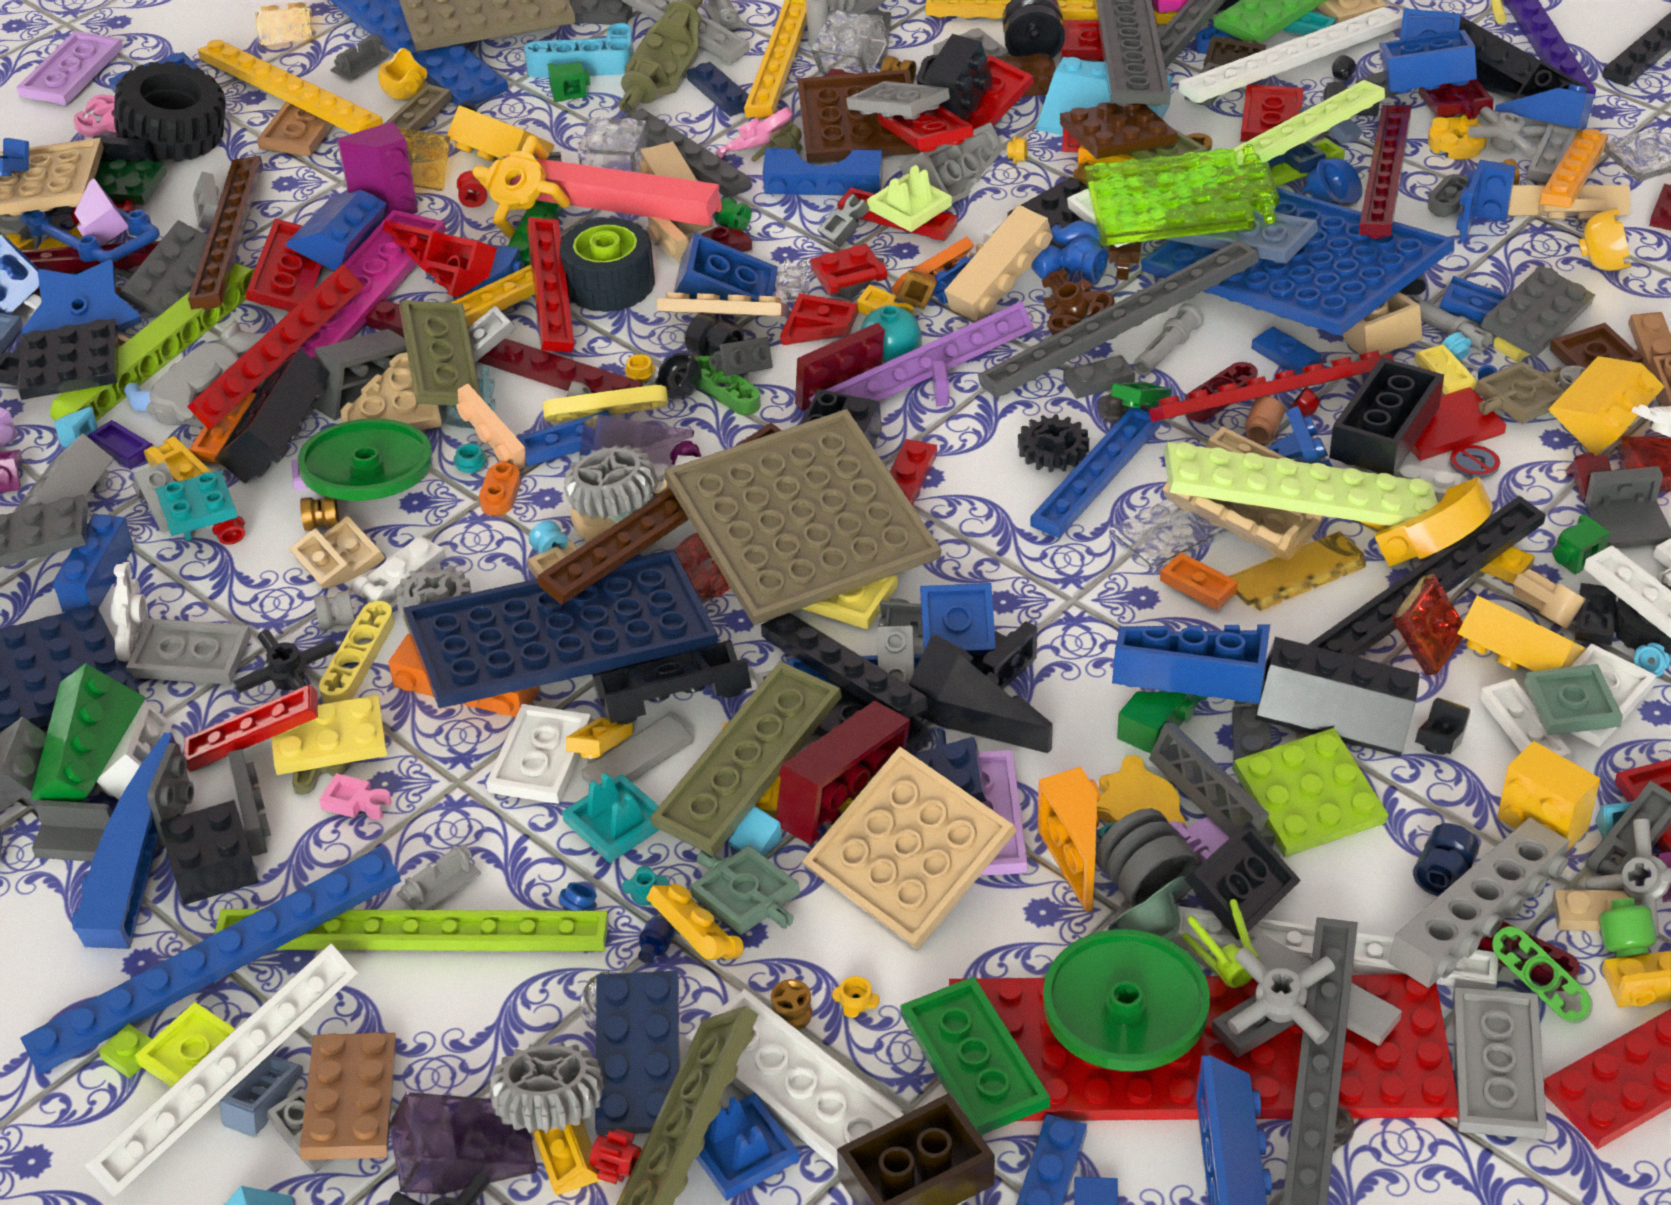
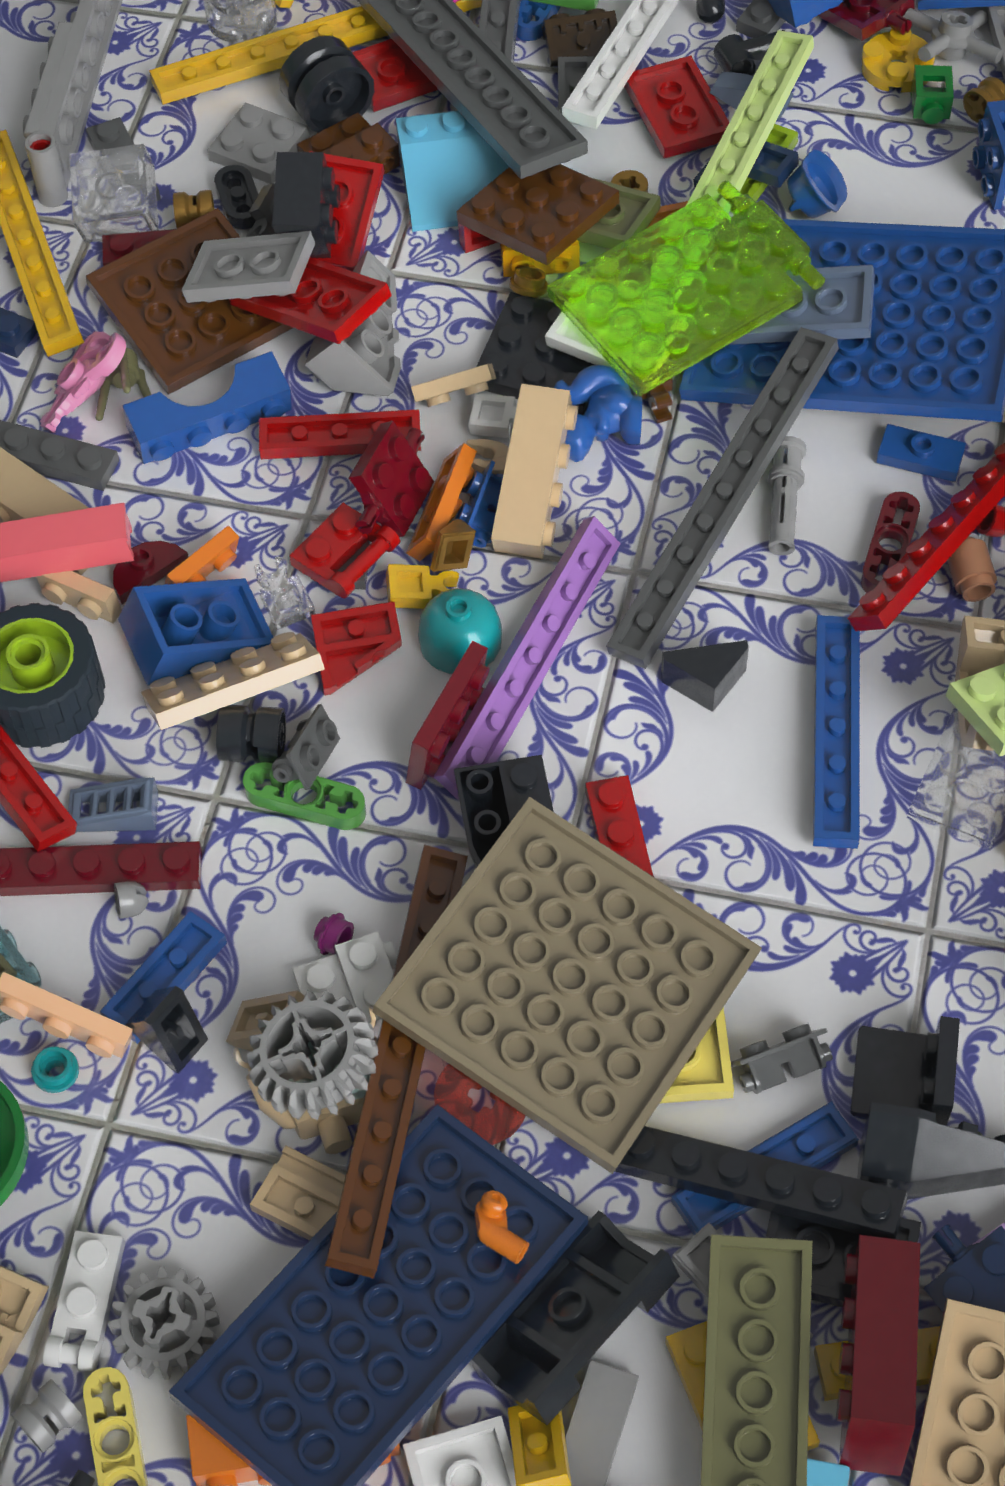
camera: 30 degrees left, 15 degrees up
orange plate [479,462,521,516] -> none
medium azure wheel [528,520,570,554] -> none
light yellow beam [543,385,668,422] -> none
clear purple slope [579,415,694,456] -> none
yellow plate [624,354,656,383] -> none
black hair [655,352,702,399] -> none
green wheel [715,197,752,231] -> none
dark grey plate [817,194,870,247] -> none
yellowish green plate [867,165,952,232] -> none
light grey bracket [877,626,914,685] -> none
blue plate [920,583,996,655] -> none
medium lavender tile [932,361,949,407] -> none
yellow plate [1007,135,1028,164] -> none
black gear [1018,414,1090,472] -> none
reddish brown animal [1042,269,1115,335] -> none
dark grey plate [1063,355,1135,399] -> none
clear smoke plate [1097,394,1130,423] -> none
green plate [1111,382,1172,408] -> none
dark red plate [1359,105,1411,239] -> none
dark grey plate [1428,174,1468,217] -> none
none -> sand blue slope [68,777,159,832]
none -> black slope [125,986,208,1074]
none -> orange plate [165,525,240,584]
none -> dark red plate [349,421,435,537]
none -> tan plate [411,364,496,407]
none -> orange arm [474,1190,529,1264]
none -> black slope [661,640,749,712]
none -> green brick [910,65,954,124]

